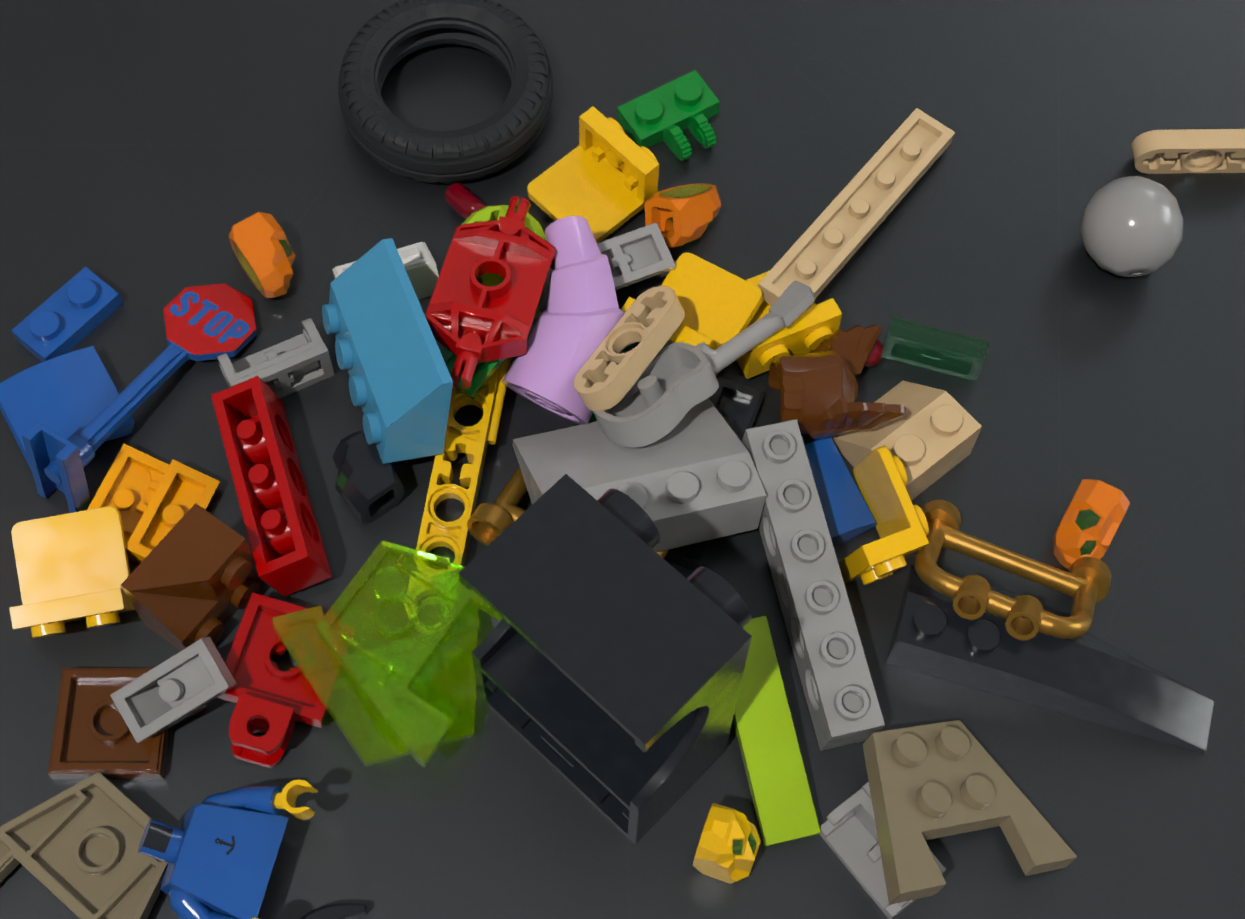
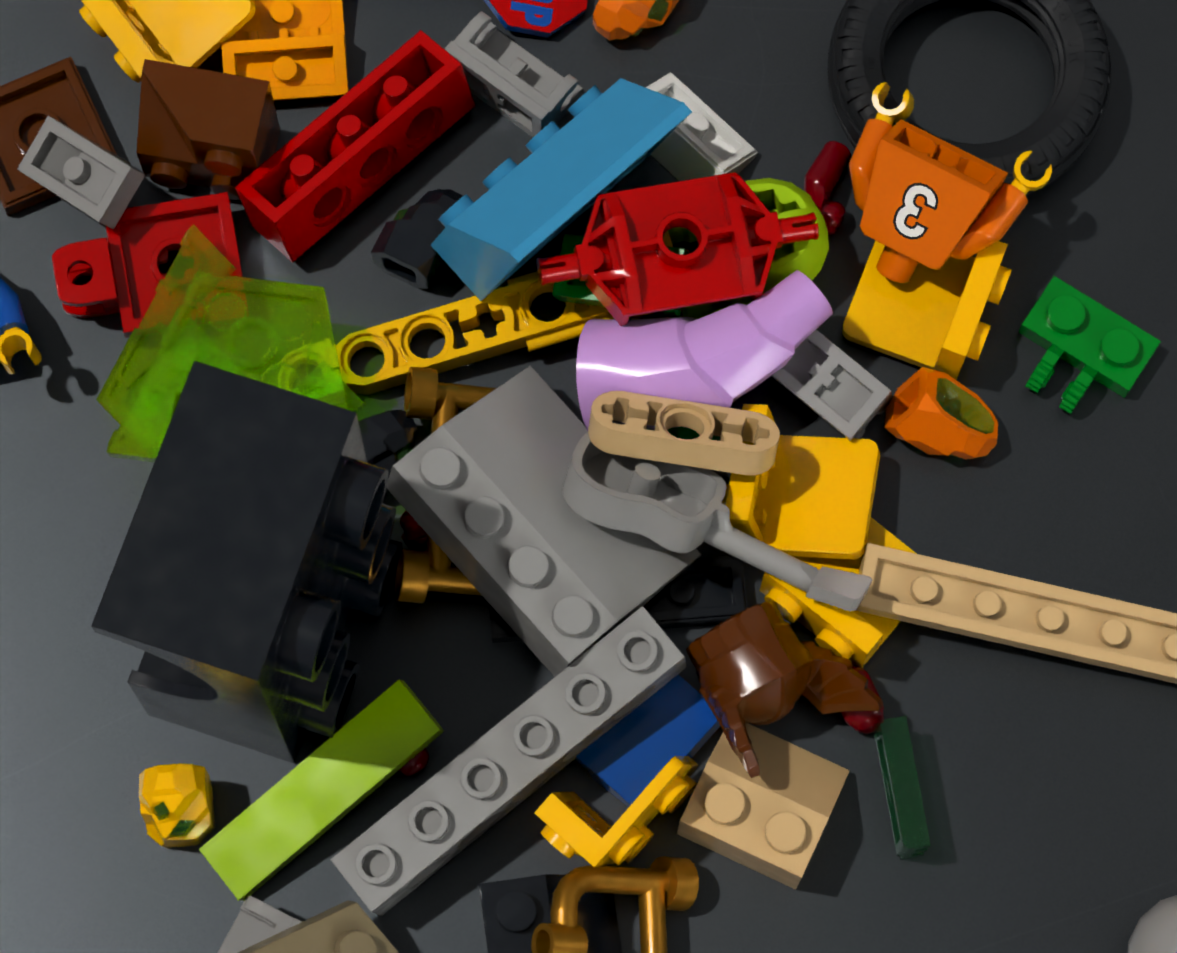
camera: 65 degrees right, 10 degrees up
none -> orange torso [849,82,1052,283]

